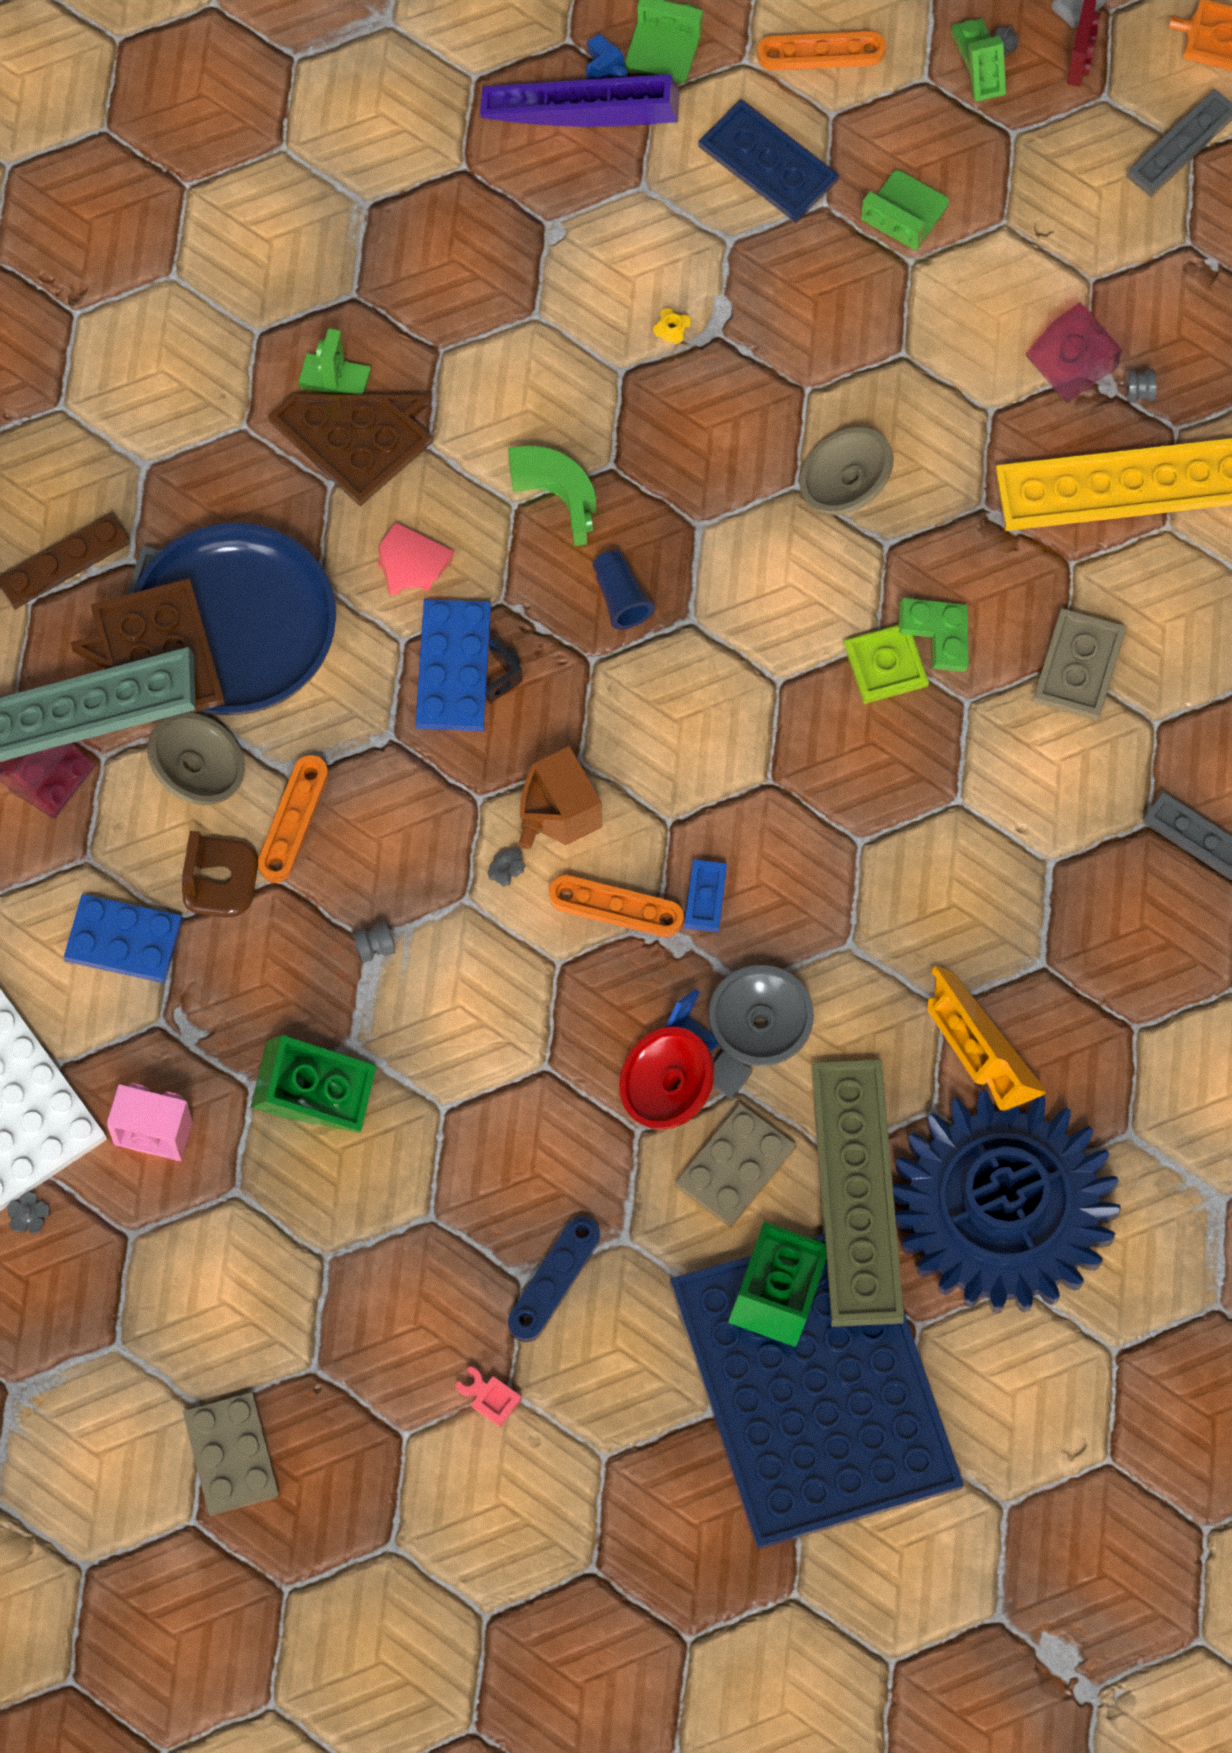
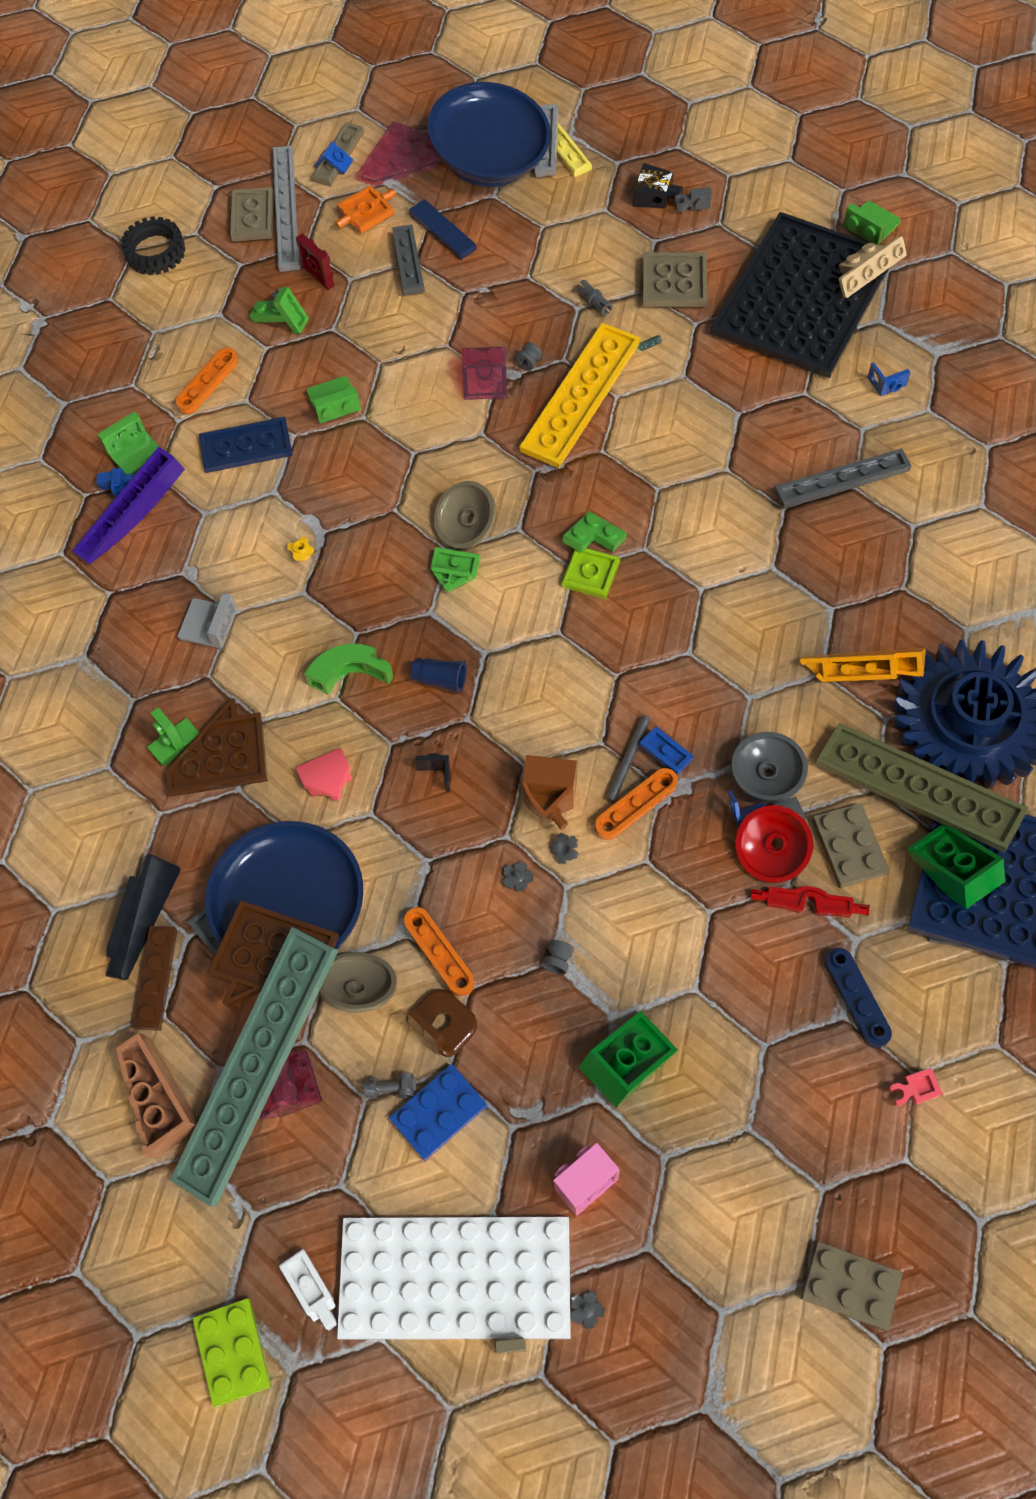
camera: 50 degrees left, 5 degrees down
blue plate [416,599,491,732] -> none
dark tan plate [1033,608,1126,721] -> none
none -> black wedge [106,854,181,980]
none -> light grey bracket [178,593,238,649]
none -> flat silver bar [364,1073,417,1099]
none -> bright green slope [430,547,481,593]
none -> dark grey plant [503,861,534,892]
none -> flat silver bar [606,715,651,803]
none -> red piece [750,886,870,918]

